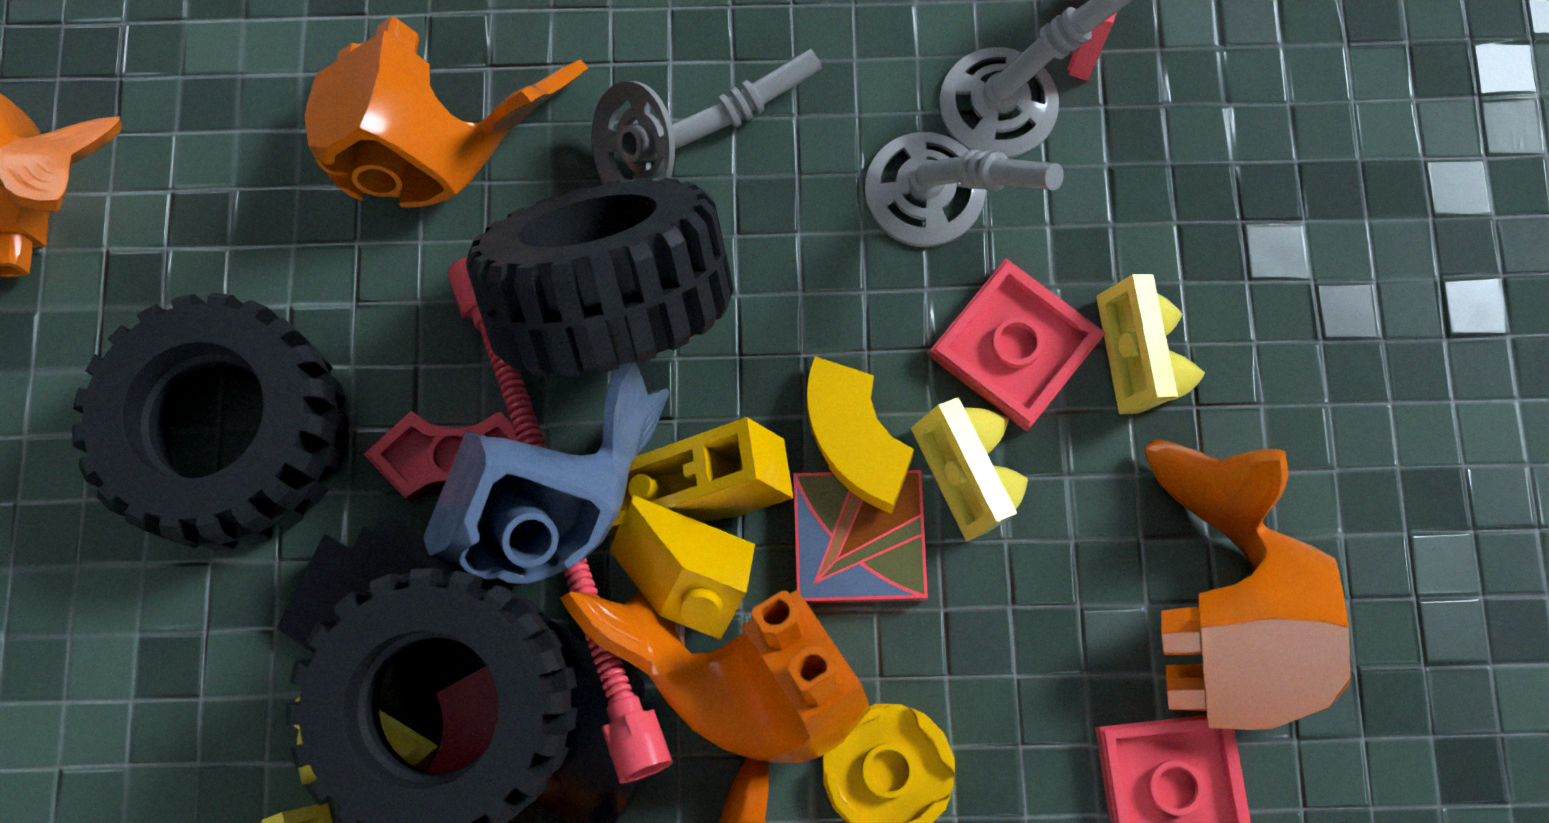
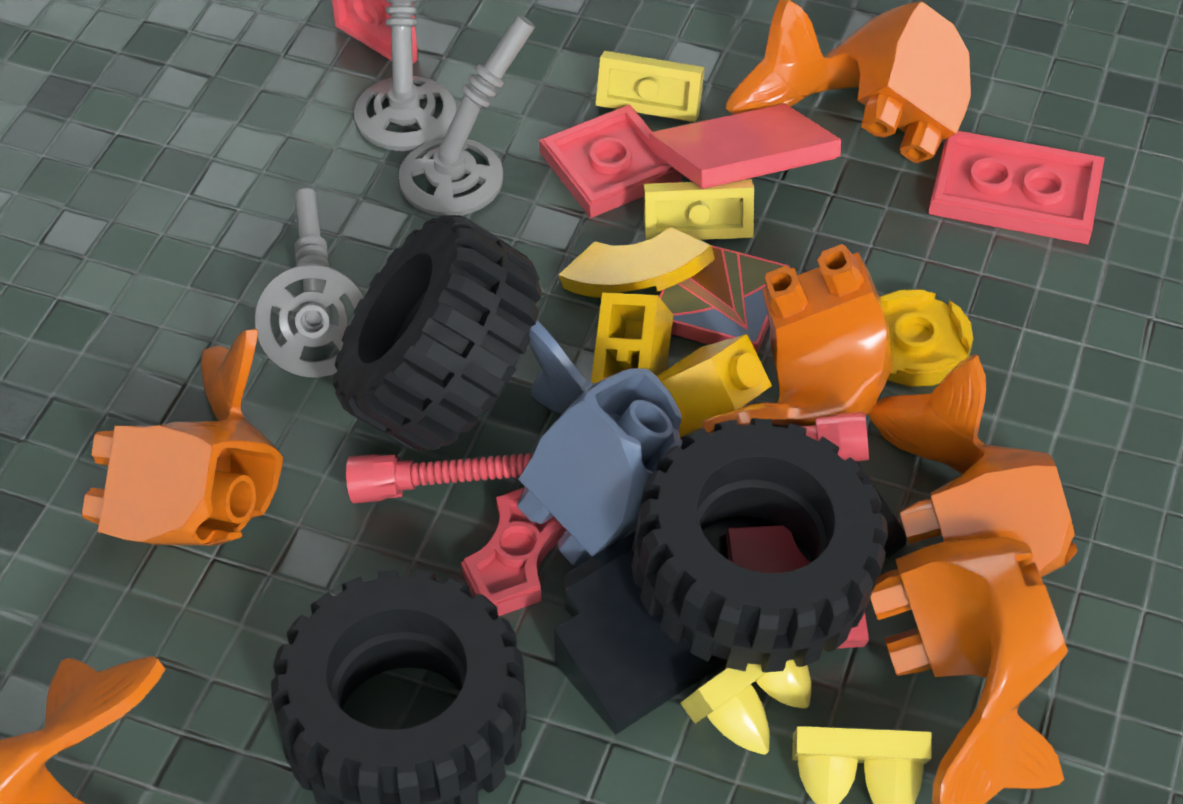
camera: 70 degrees left, 25 degrees down
none -> coral tile [649,104,841,189]

